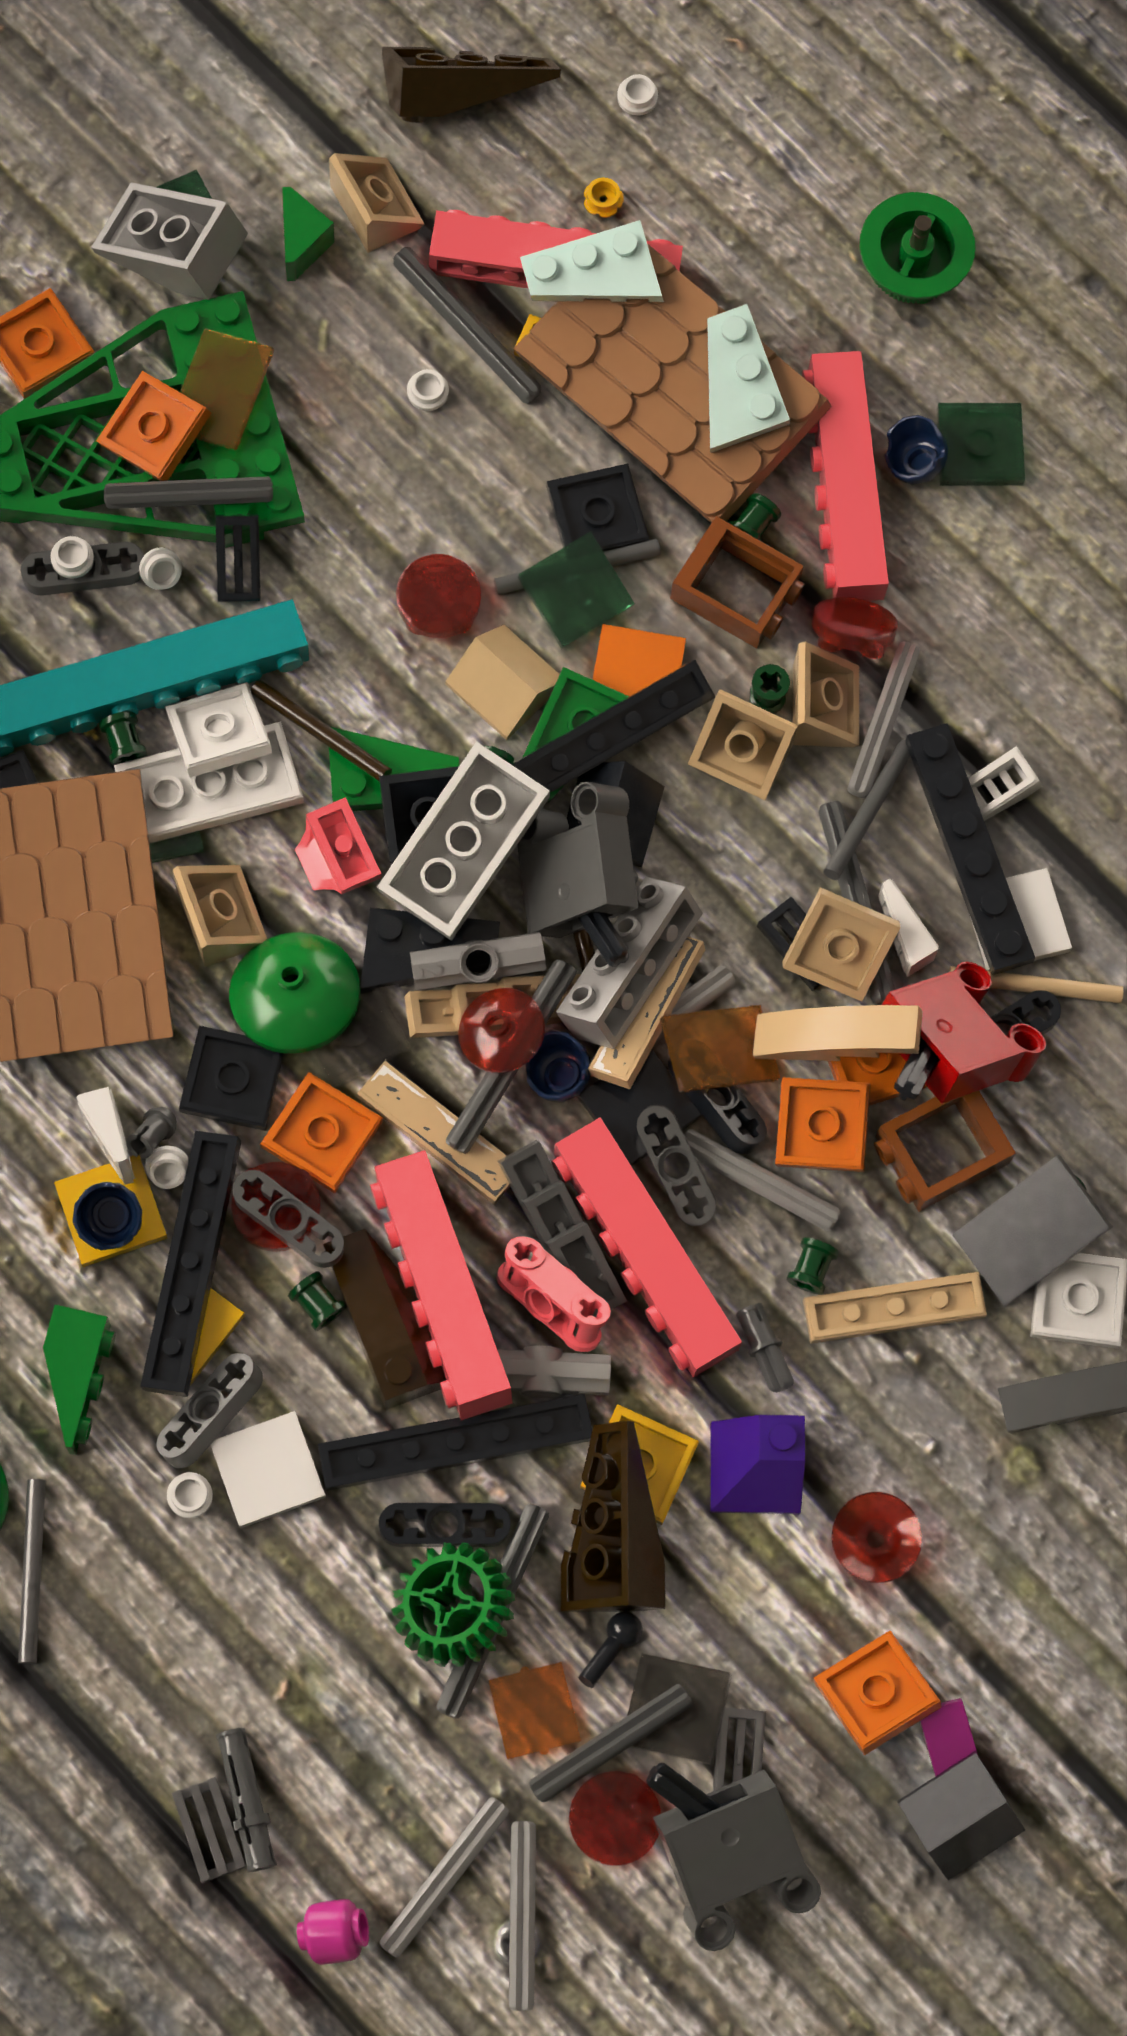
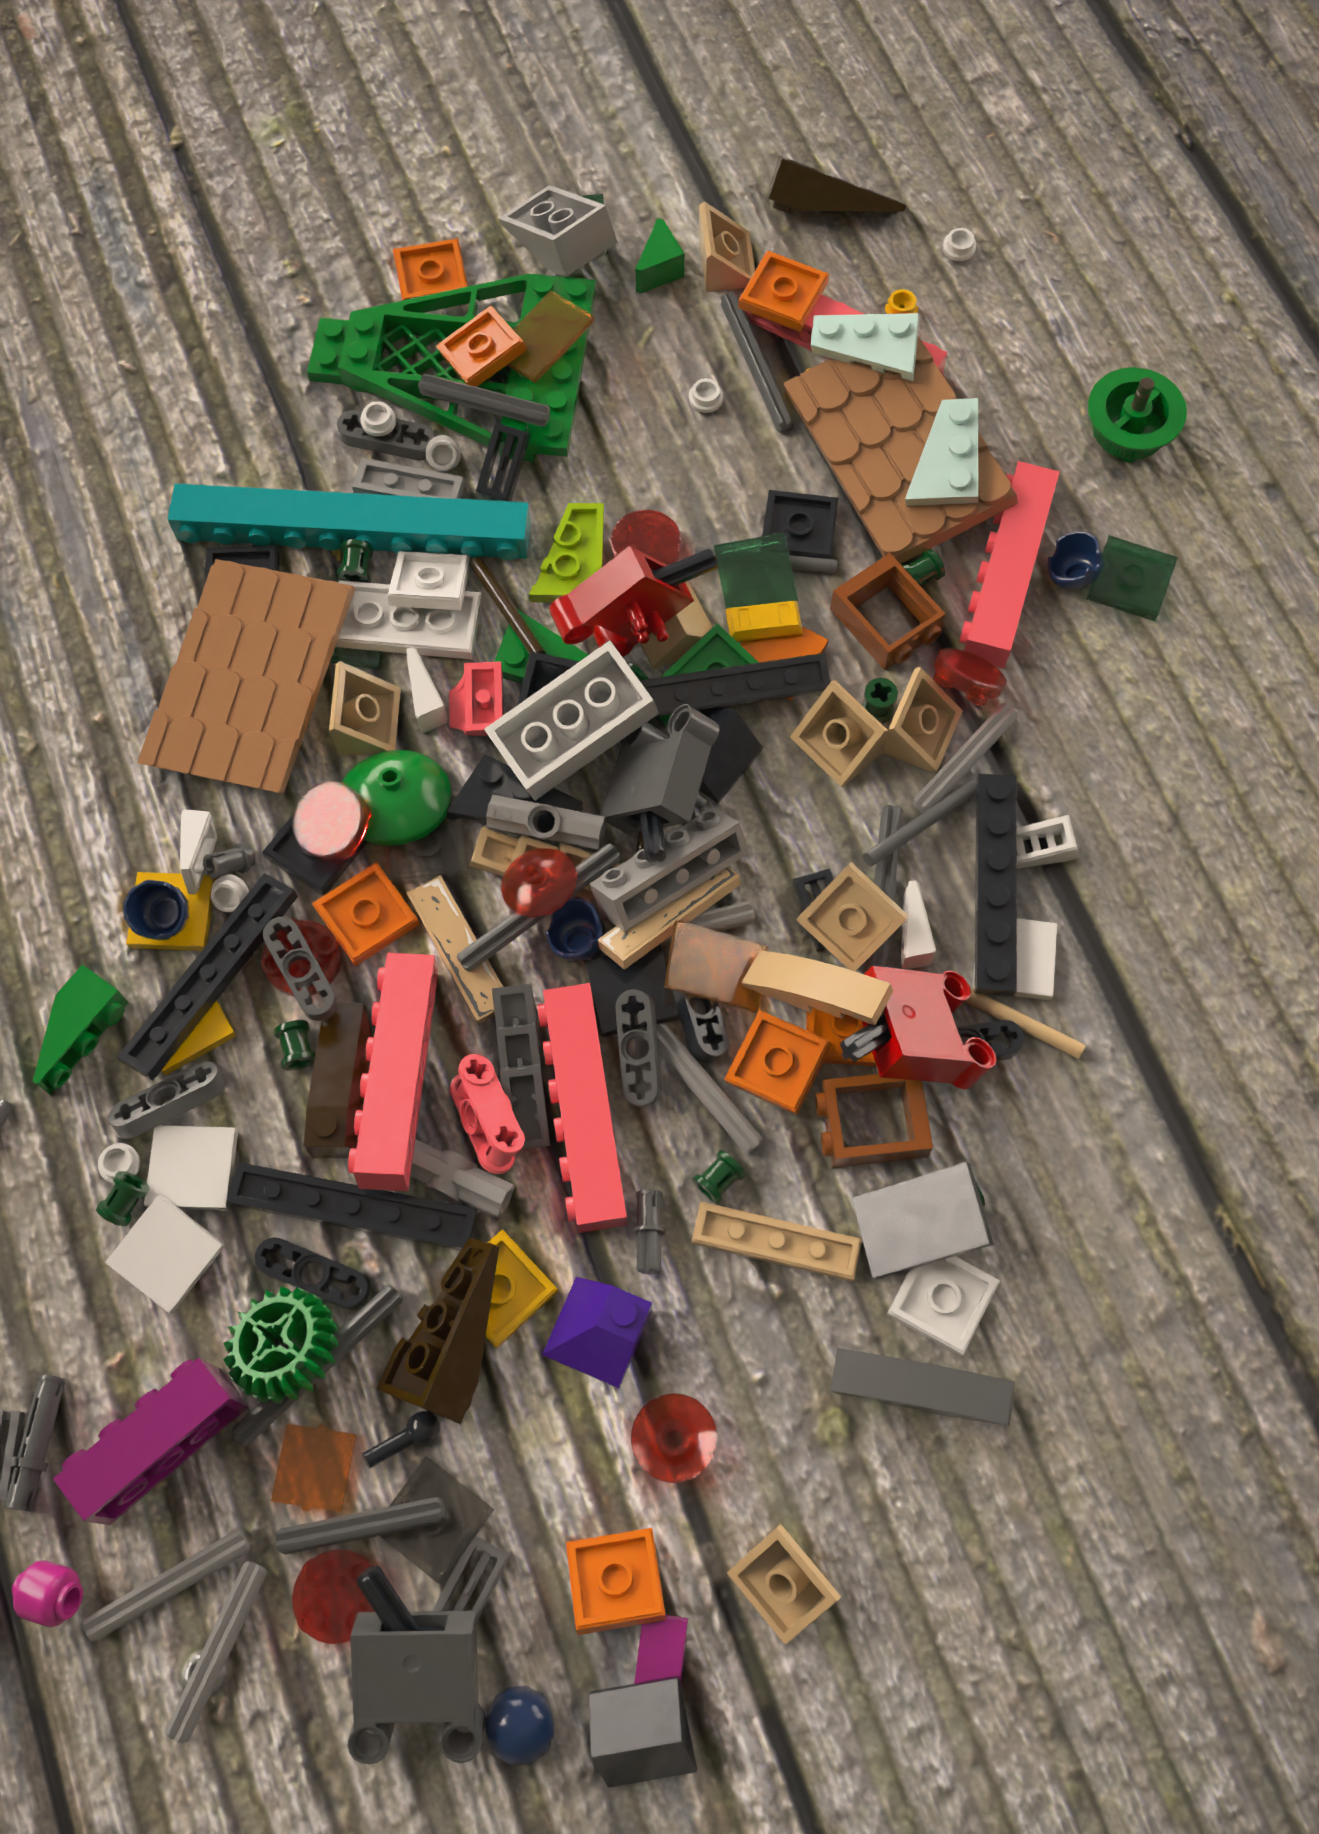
camera: 30 degrees right, 5 degrees down
none -> magenta brick [53,1358,249,1525]
none -> dark green bush [96,1171,150,1227]
none -> white tile [105,1195,225,1313]
none -> clear red tile [293,781,371,859]
none -> light grey plate [352,458,464,499]
none -> white slope [406,647,448,733]
none -> dark blue hair [485,1686,554,1766]
none -> lime wing [529,503,604,603]
none -> red piece [549,546,719,657]
none -> yellow tile [725,601,803,642]
none -> tan slope [727,1524,841,1645]
none -> orange tile [738,250,829,332]

